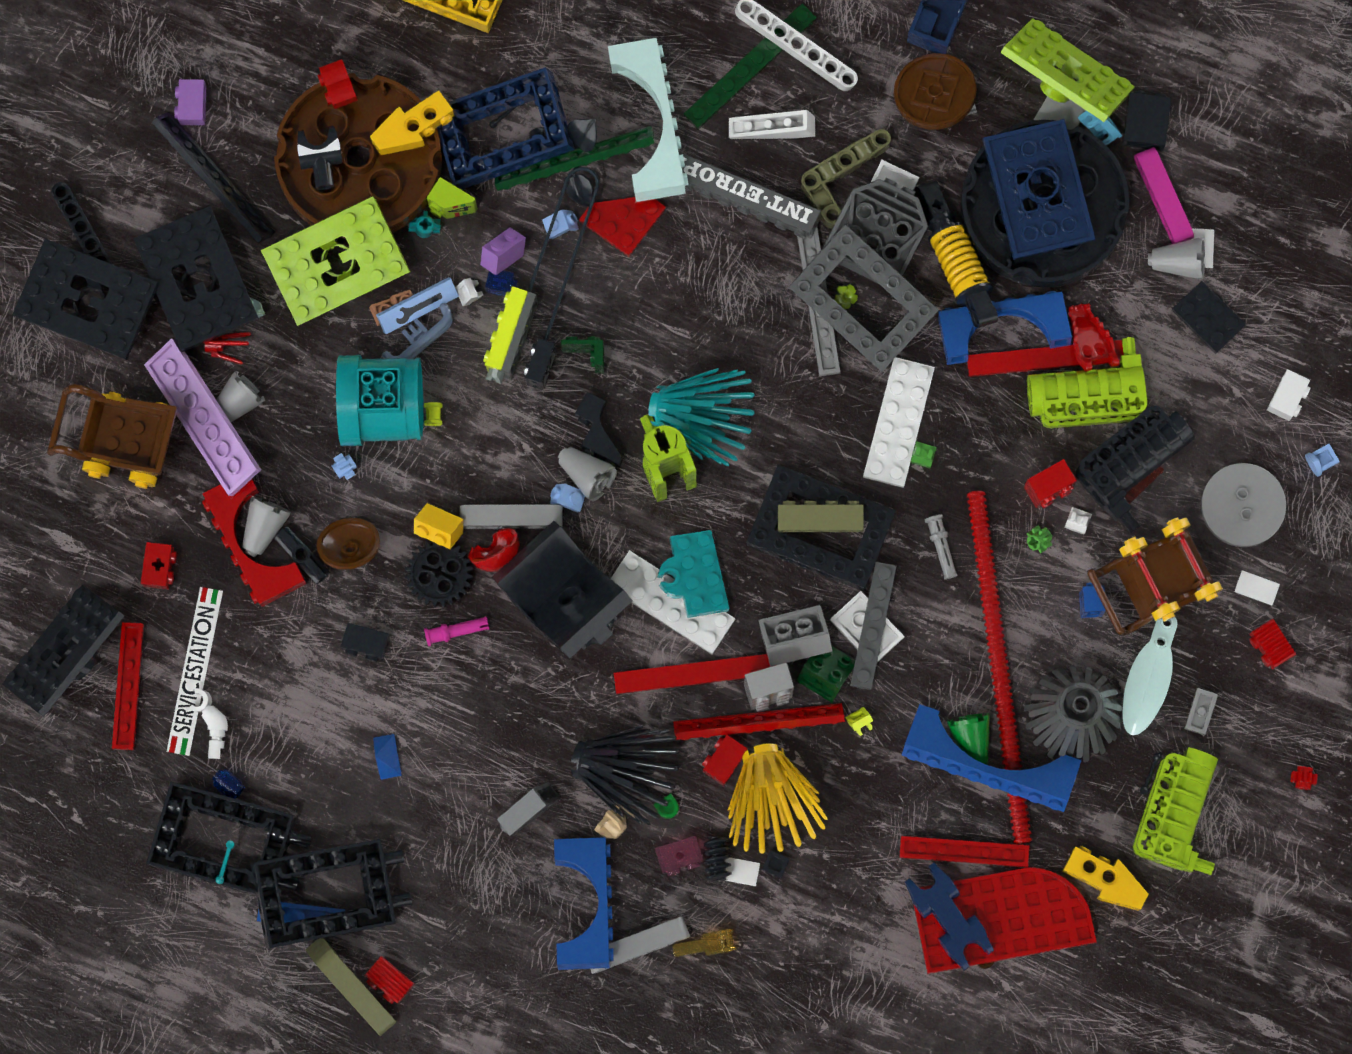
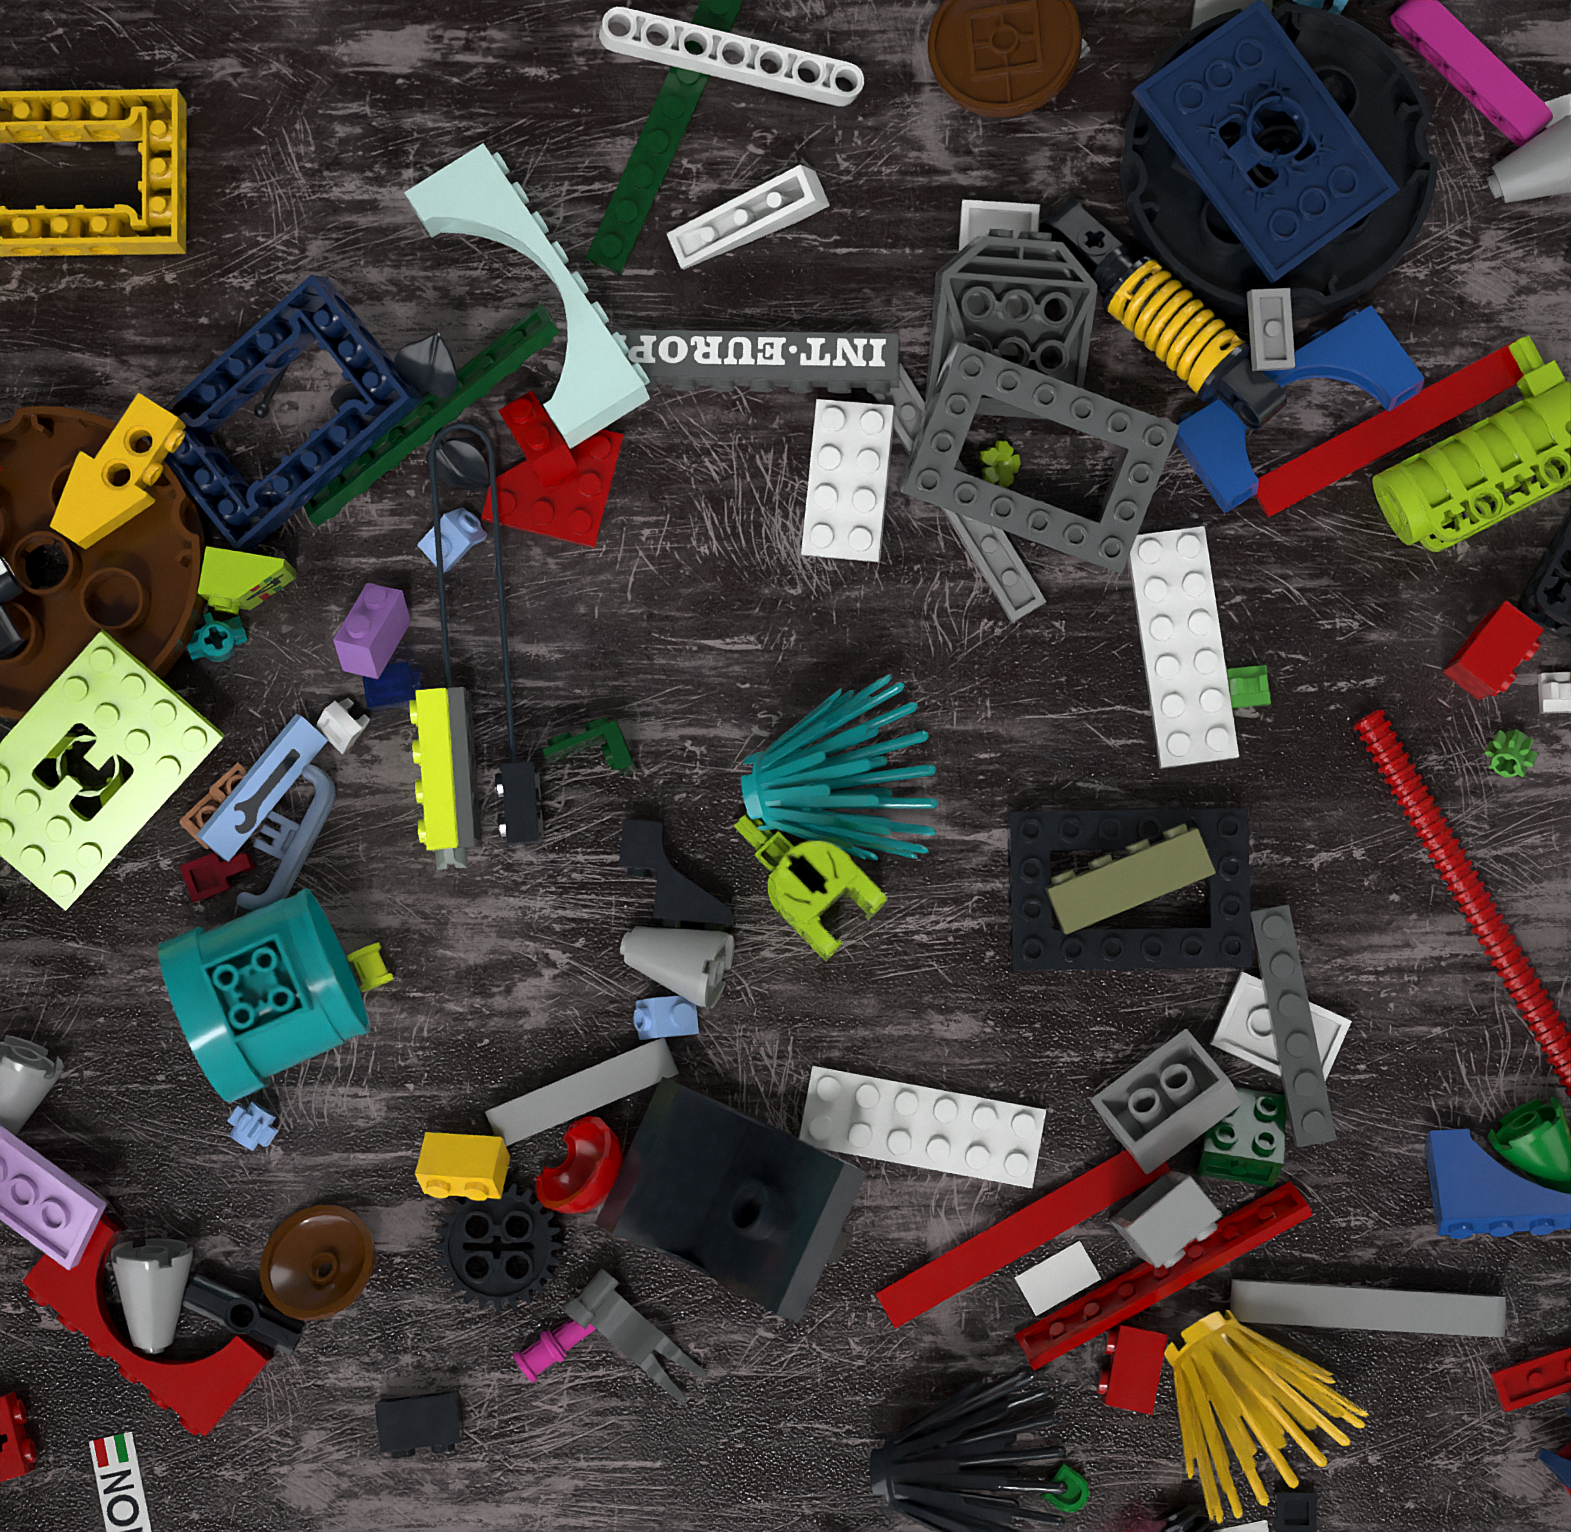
camera: 25 degrees left, 5 degrees up
teal plate [657,530,729,618] -> none
olive beam [801,129,891,229] -> none
neon yellow tile [845,707,873,736] -> none
light grey pin [925,514,958,580] -> none
red animal [1067,303,1120,371] -> none
none -> dark red plate [179,852,256,903]
none -> red brick [498,390,579,488]
none -> dark grey flag [561,1268,708,1405]
none -> white plate [801,399,895,563]
none -> white sticker [1015,1241,1101,1316]
none -> light grey beam [1230,1279,1506,1337]
none -> light grey plate [1247,288,1295,371]

